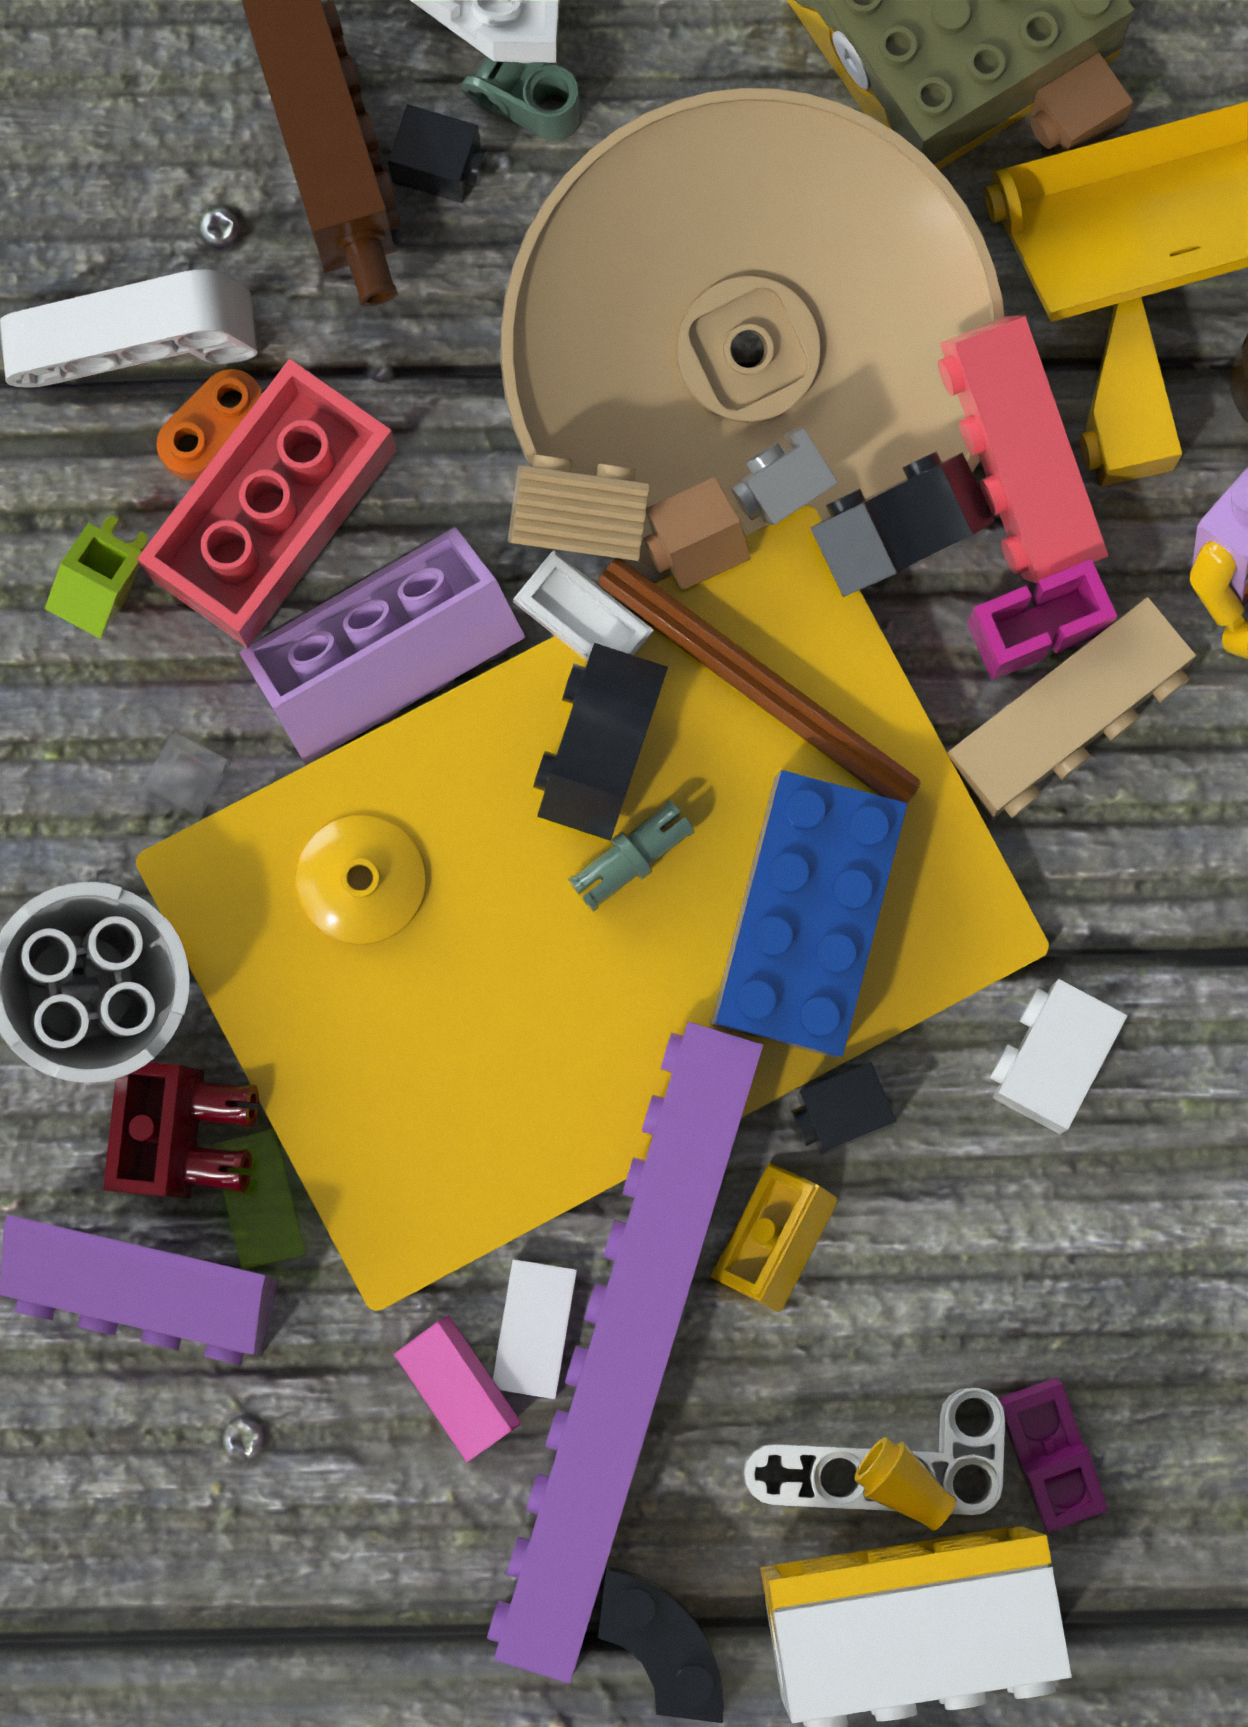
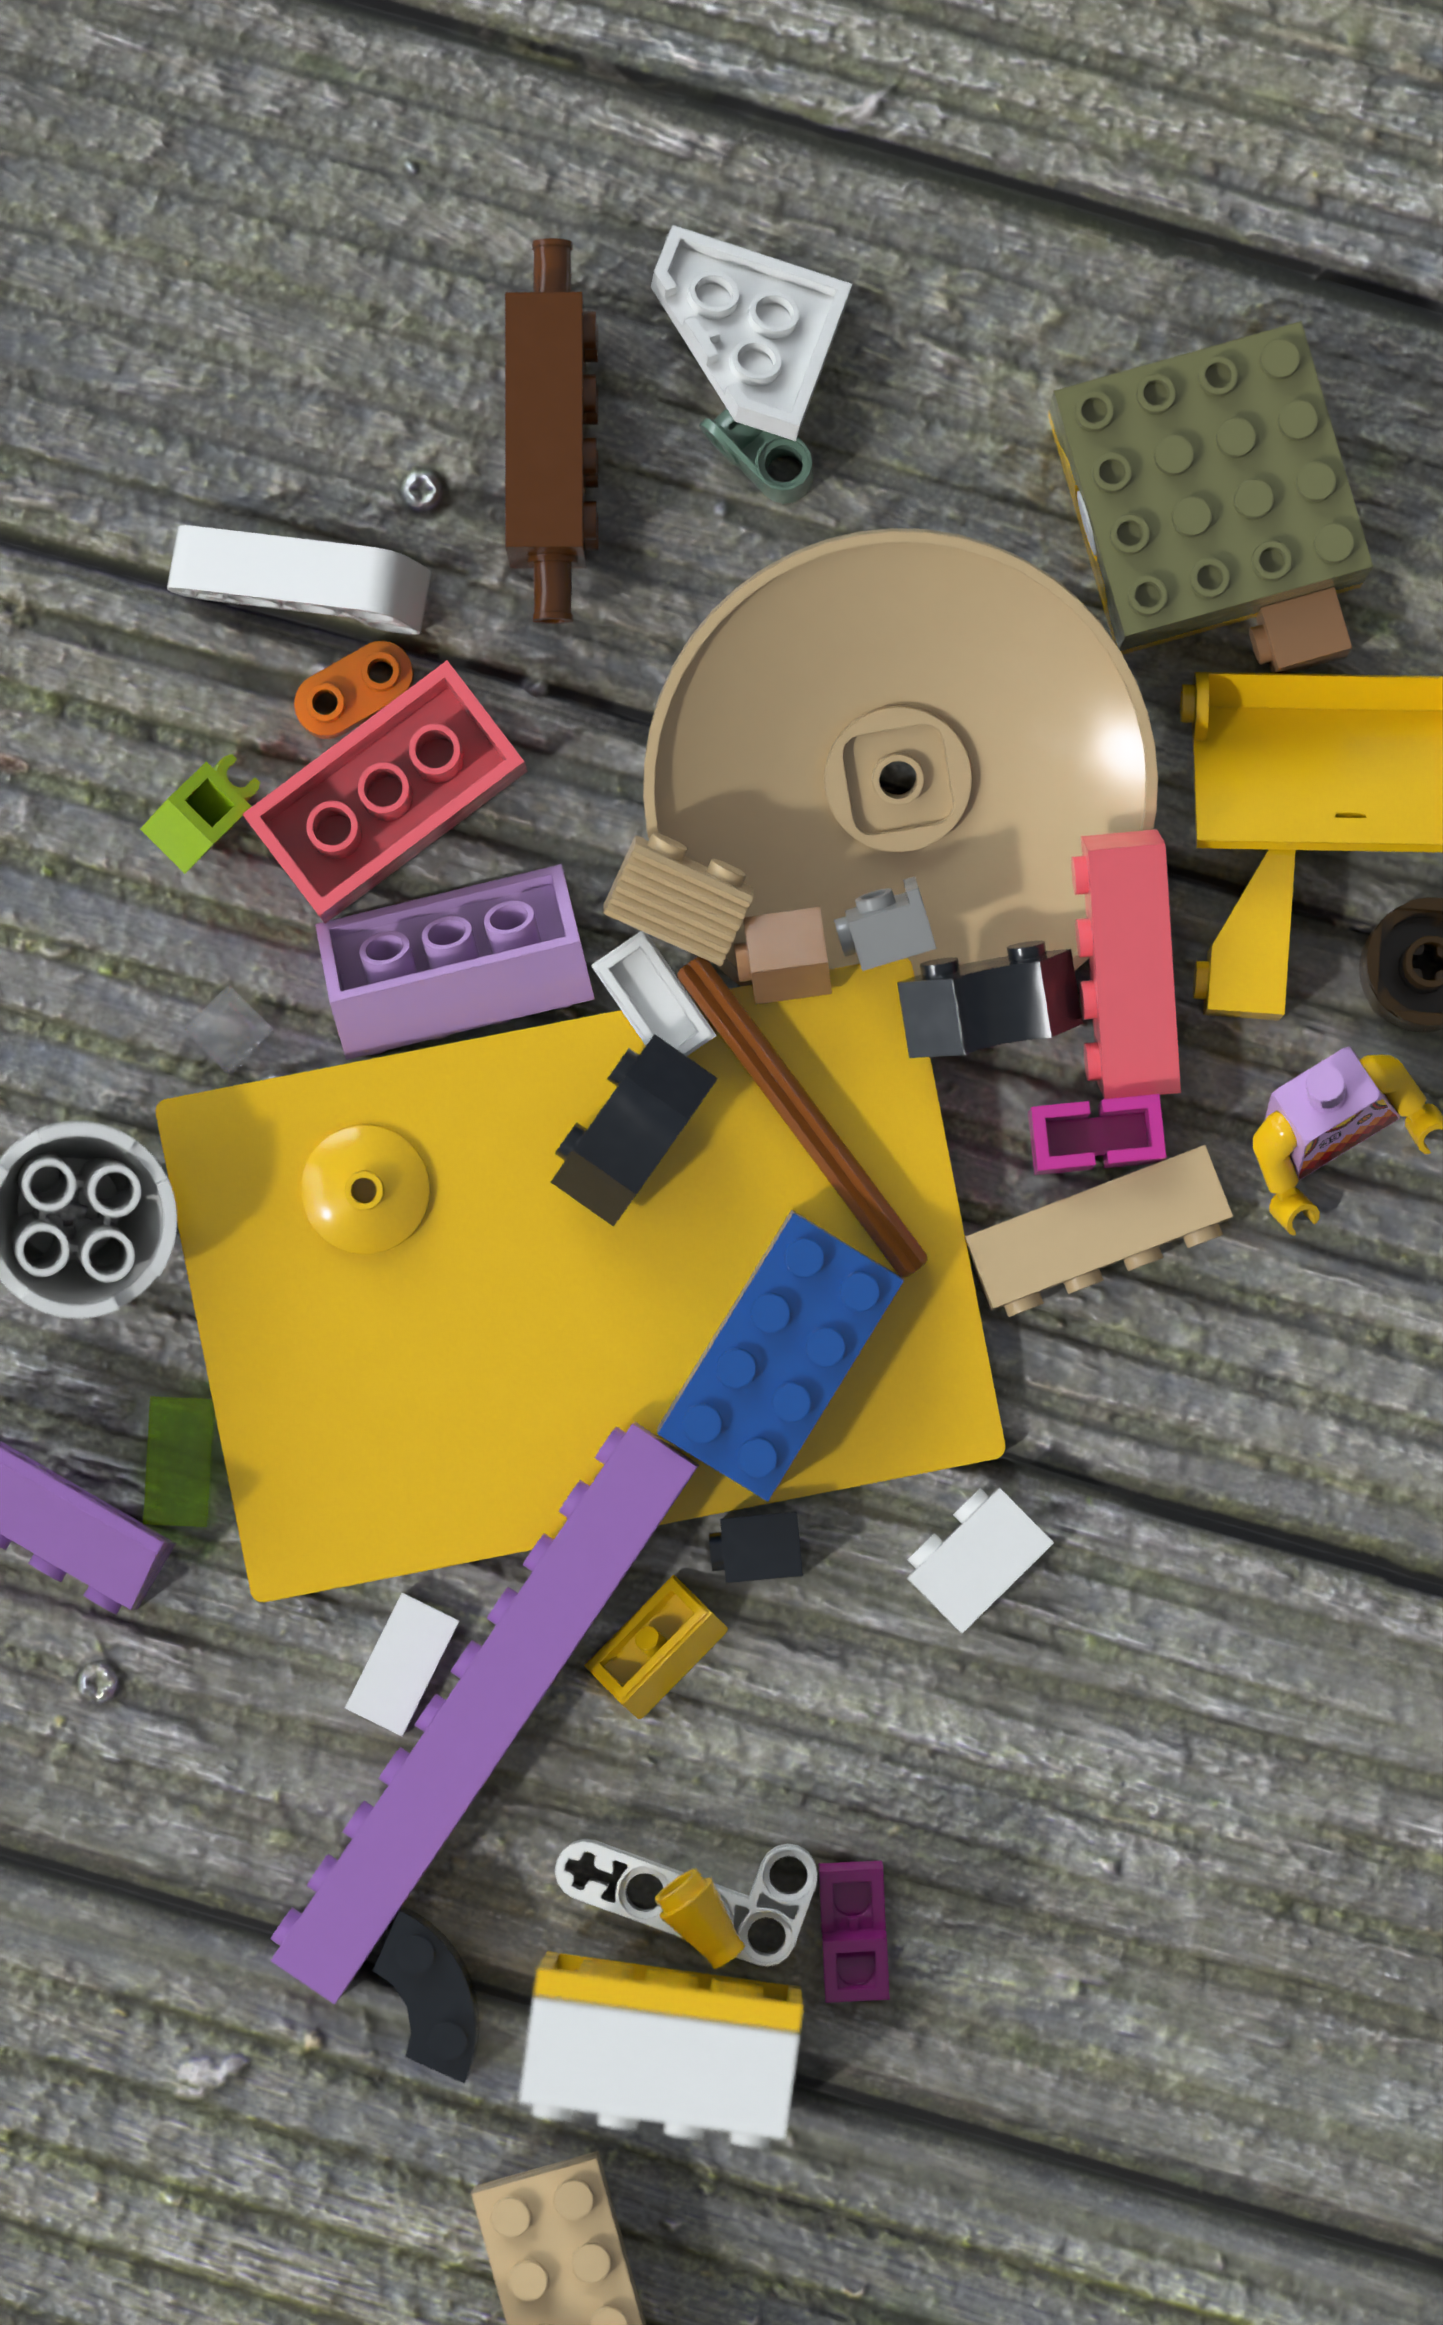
camera: 20 degrees right, 5 degrees up
dark red brick [103,1062,259,1199] -> none
black brick [388,104,488,203] -> none
tile [394,1315,522,1462] -> none
sand green pin [568,800,695,912] -> none

